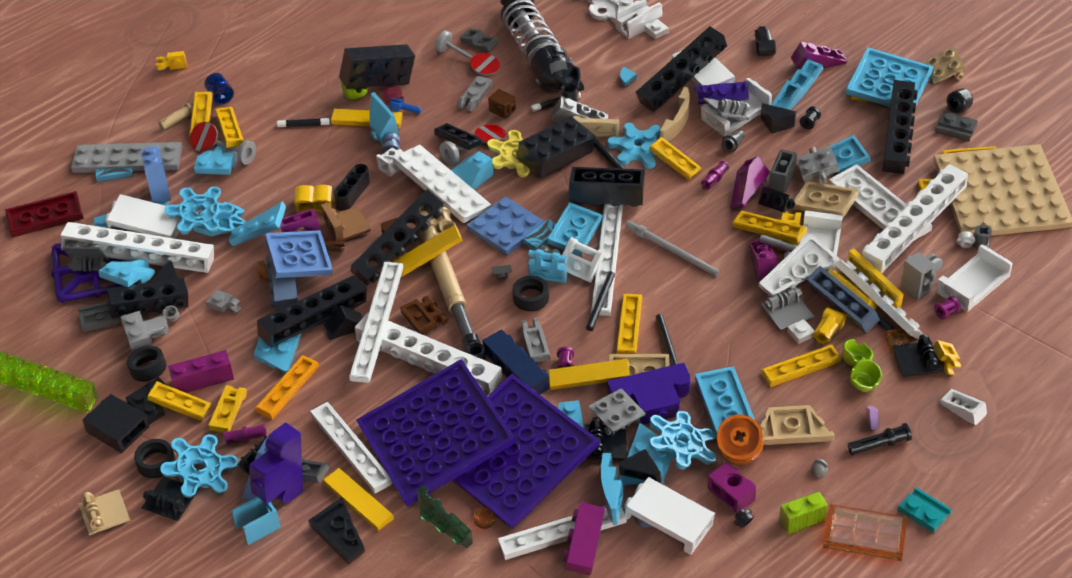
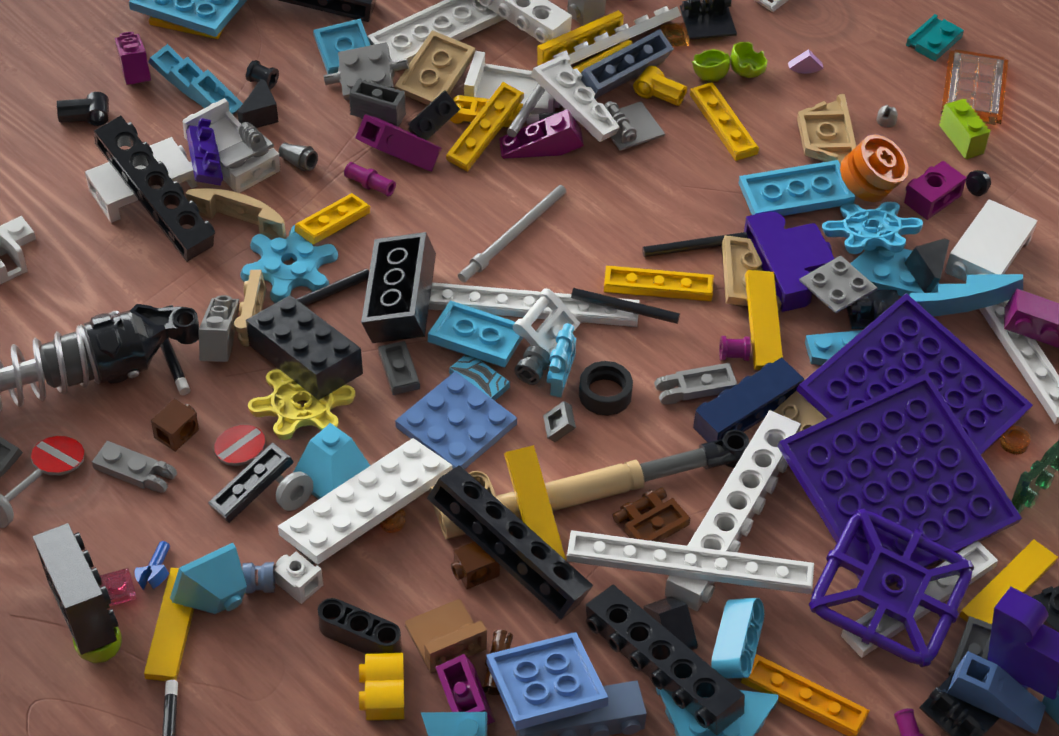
camera: 95 degrees left, 5 degrees up
medium azure tile [620,67,637,87] -> none
white plate [787,319,814,344] -> none
black pin [847,423,912,455] -> none
none -> dark grey plate [378,341,420,395]
none -> medium azure beam [711,598,765,679]
none -> dark purple plate [809,508,974,667]

